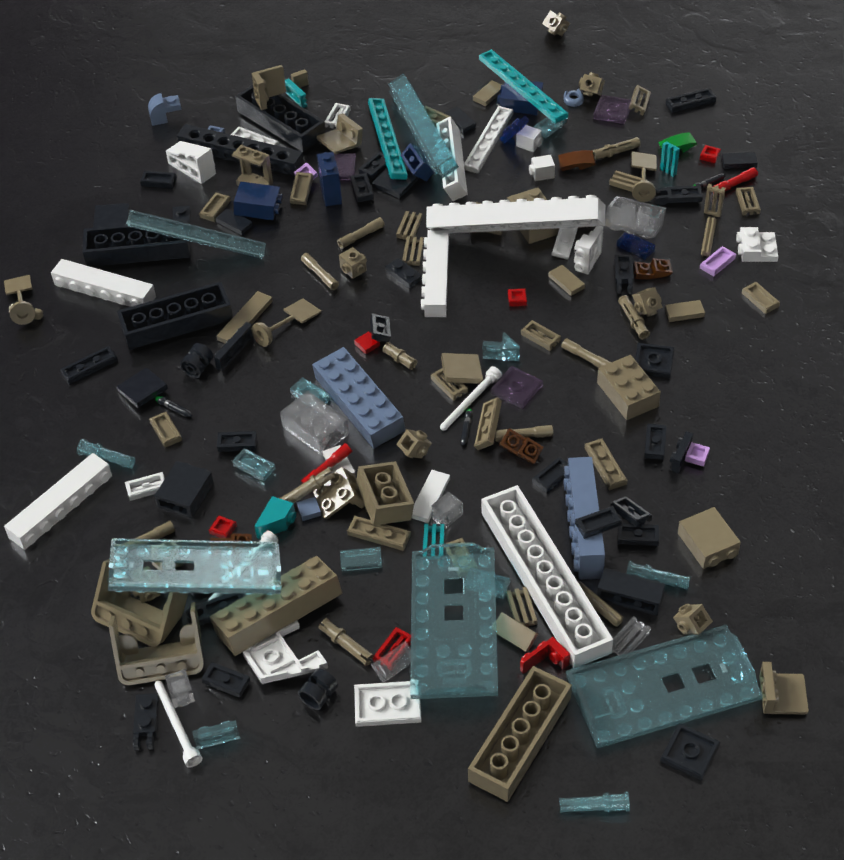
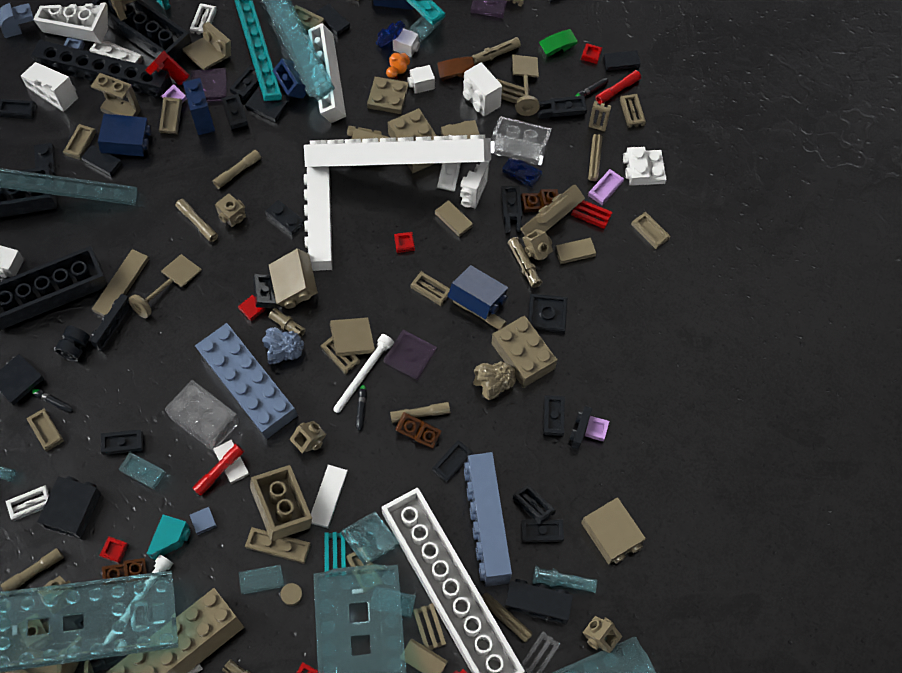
camera: 10 degrees left, 15 degrees up
dark tan pin [280,467,336,503] -> none
clear light blue plate [290,377,331,410] -> none
dark tan bracket [313,467,365,519] -> none
dark tan tile [396,211,422,239] -> none
dark tan tile [402,236,424,266] -> none
clear brick [431,492,463,528] -> none
white tile [464,106,513,173] -> none
dark tan tile [474,397,502,450] -> none
clear light blue slope [483,332,520,361] -> none
black tile [575,506,622,539] -> none
dark tan tile [584,438,627,490] -> none
teal tile [660,141,680,177] -> none
none -> white wedge [33,3,108,43]
none -> red bracket [145,50,190,85]
none -> sand blue hair [262,327,304,364]
none -> brick [269,248,318,309]
none -> dark tan tile [281,583,302,606]
none -> clear light blue plate [341,511,399,566]
none -> dark tan plate [367,77,409,114]
none -> orange animal [386,53,410,79]
none -> dark blue brick [447,265,509,320]
none -> white brick [463,62,502,116]
none -> dark tan hair [473,361,516,400]
none -> dark tan bracket [521,185,585,236]
none -> red tile [571,200,612,229]

